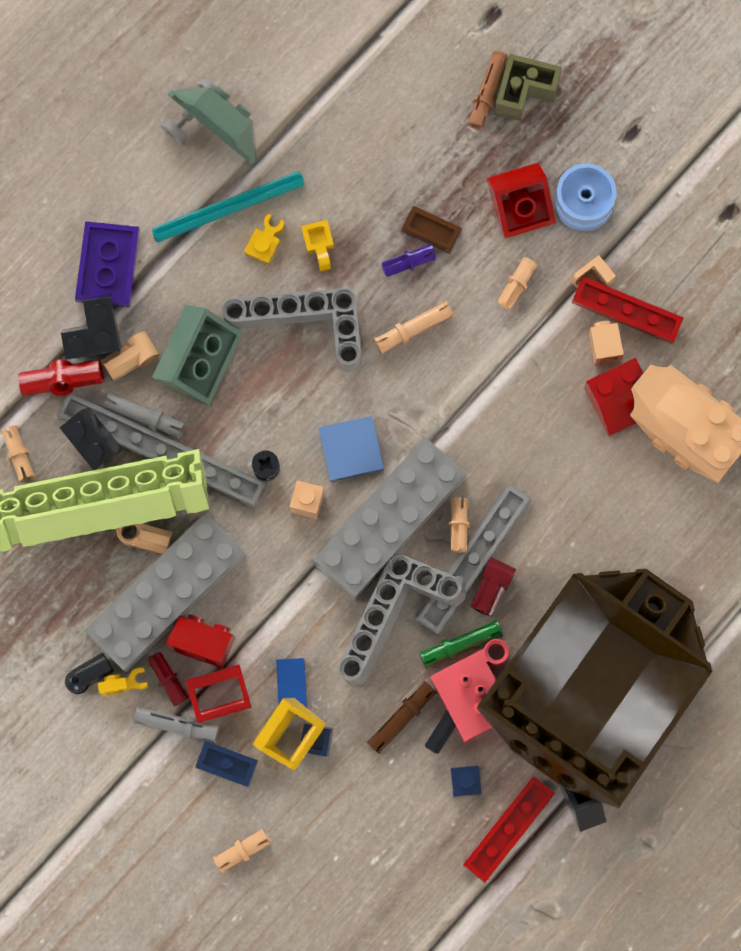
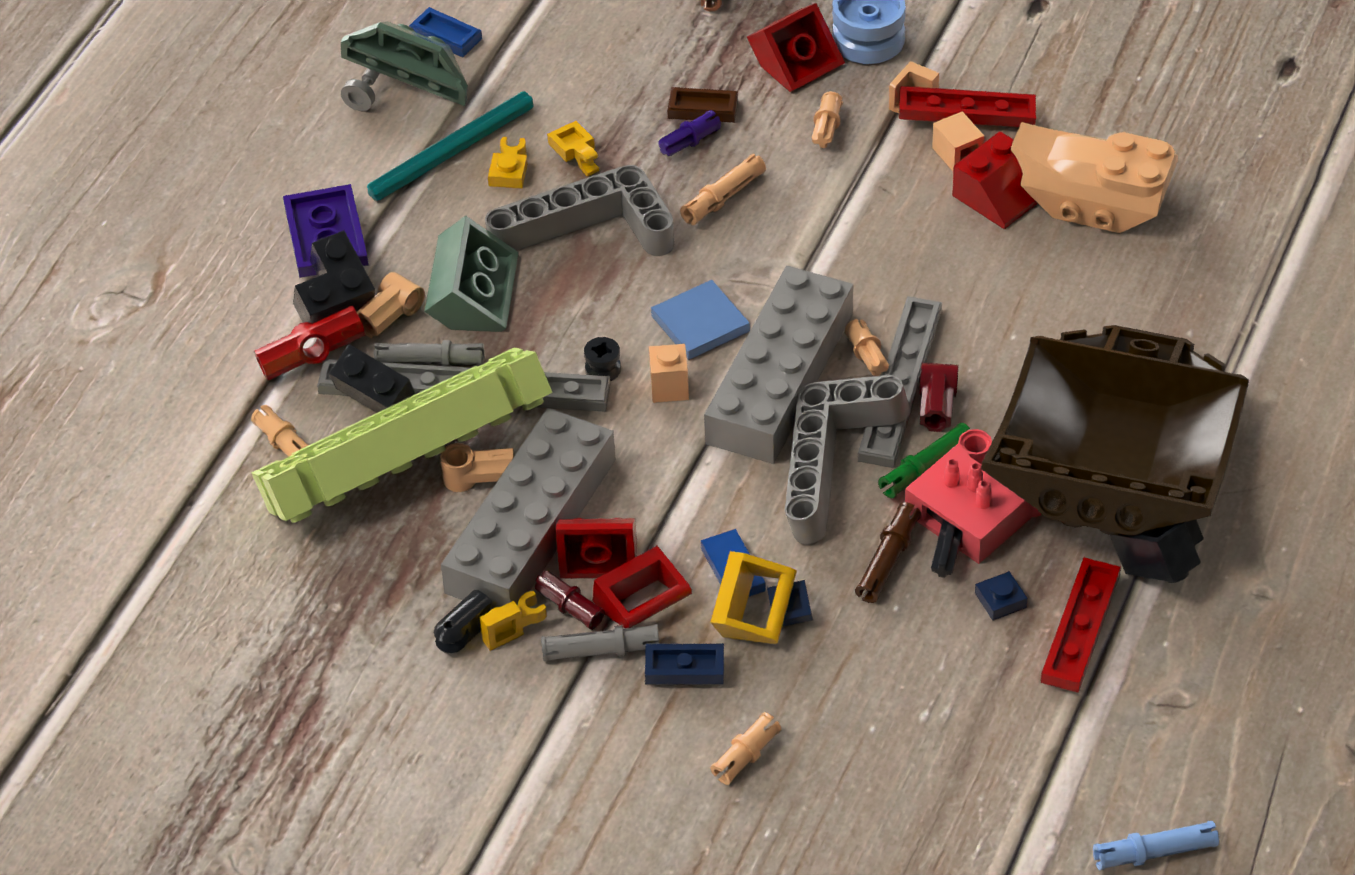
camera: 20 degrees left, 30 degrees down
none -> blue tile [409,7,482,58]

